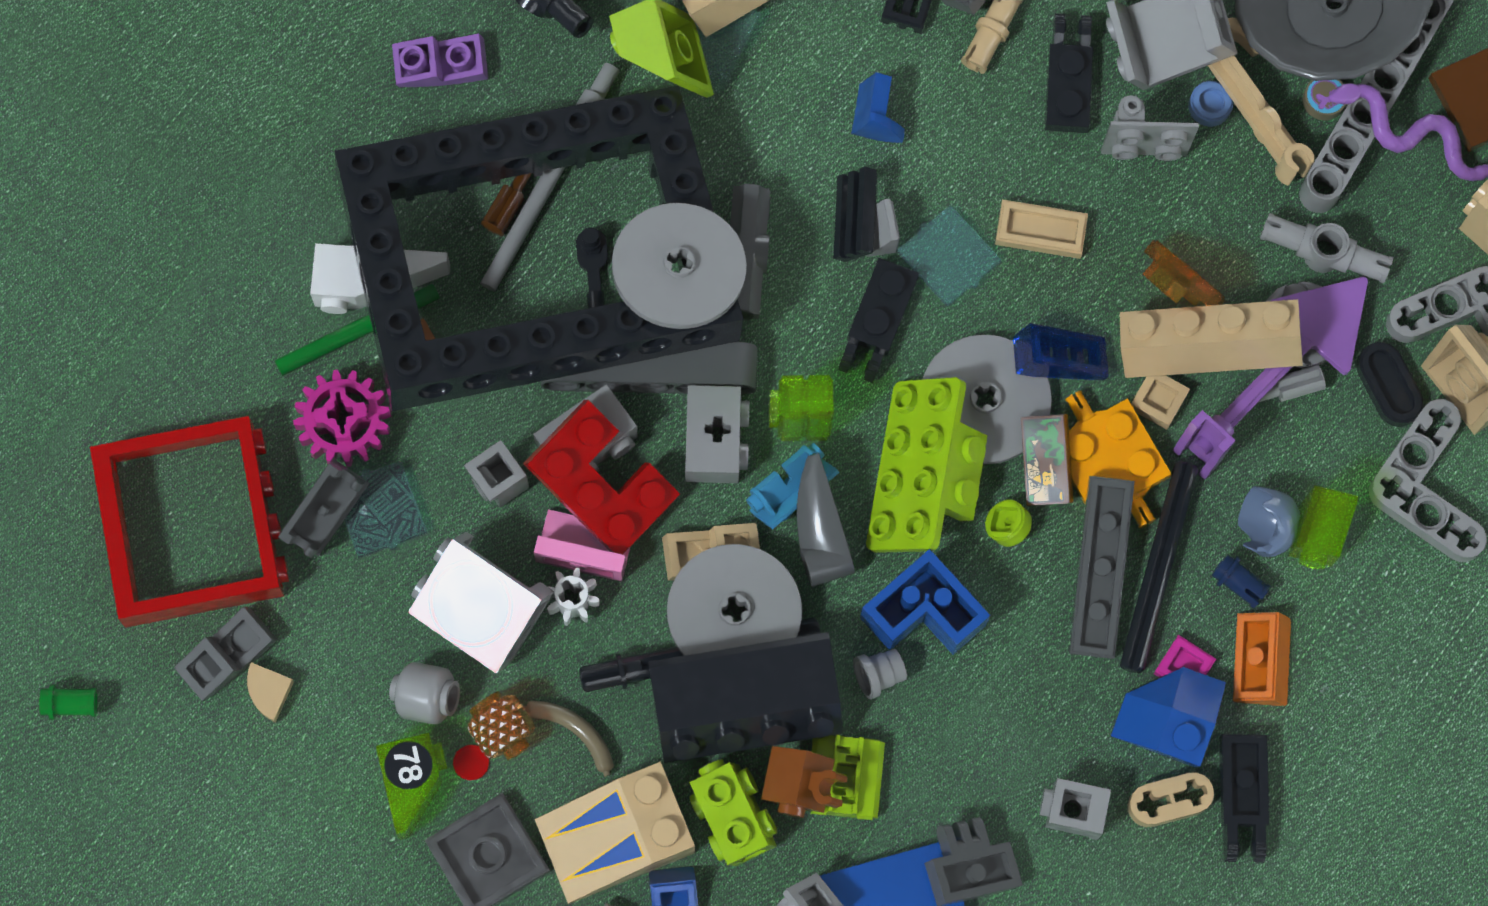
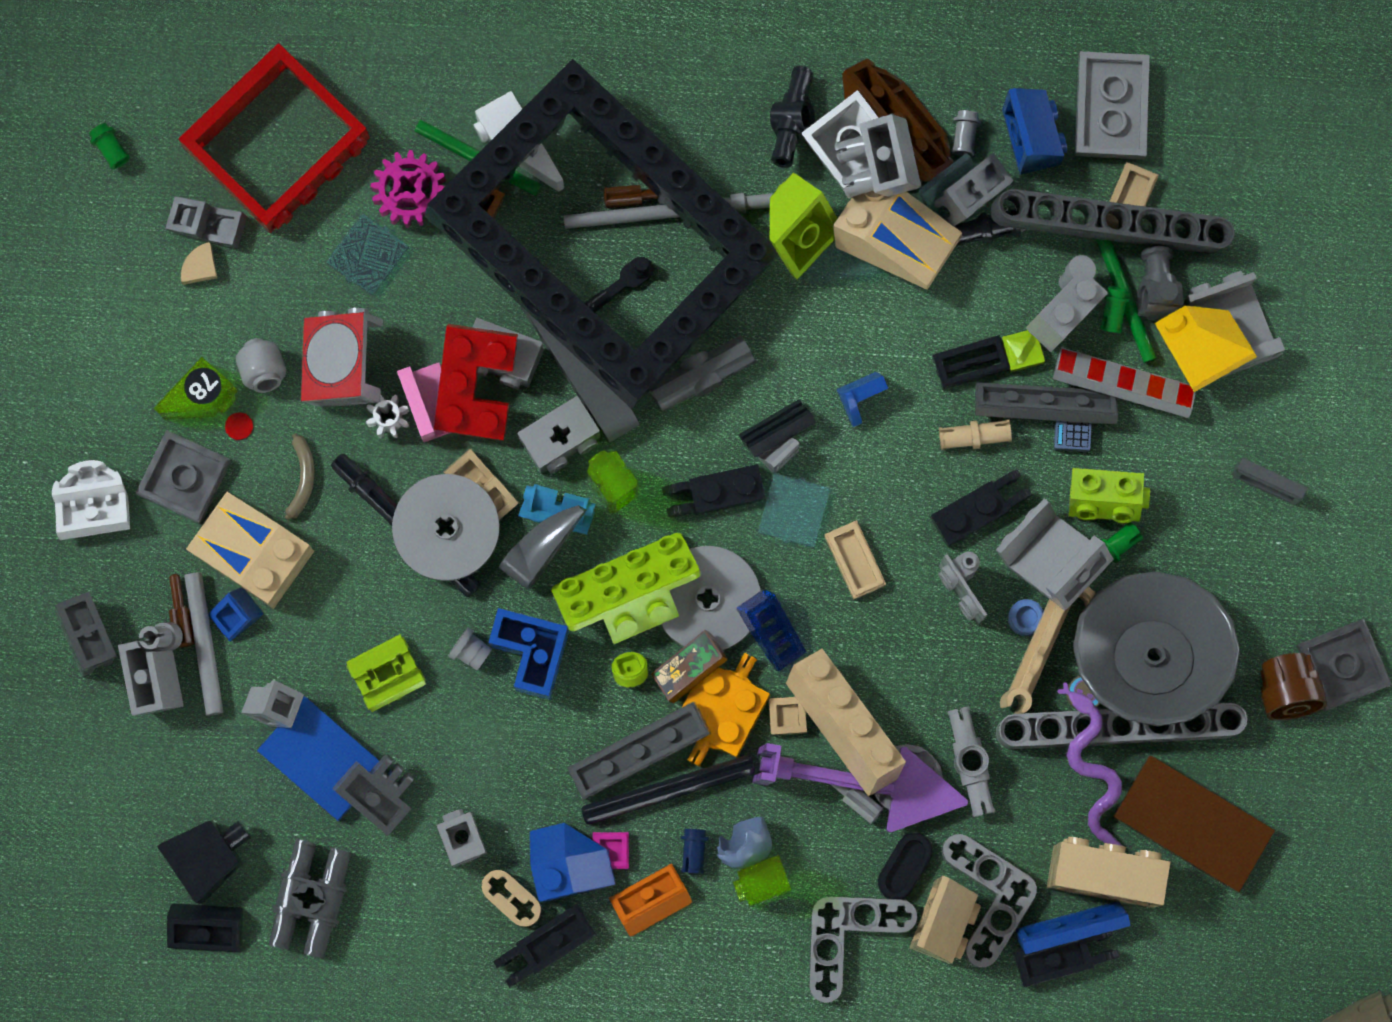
camera: 60 degrees right, 5 degrees up
dark grey hinge [278,458,369,558] -> none
medium lavender slope [392,33,488,87] -> none
light grey brick [464,440,529,508] -> none
clear orange head [467,691,535,761] -> none
light grey piece [612,203,747,329] -> none
black slope [648,632,843,763] -> none
lime brick [689,759,778,866] -> none
dark orange brick [761,746,848,818] -> none
clear orange plate [1143,240,1227,306] -> none

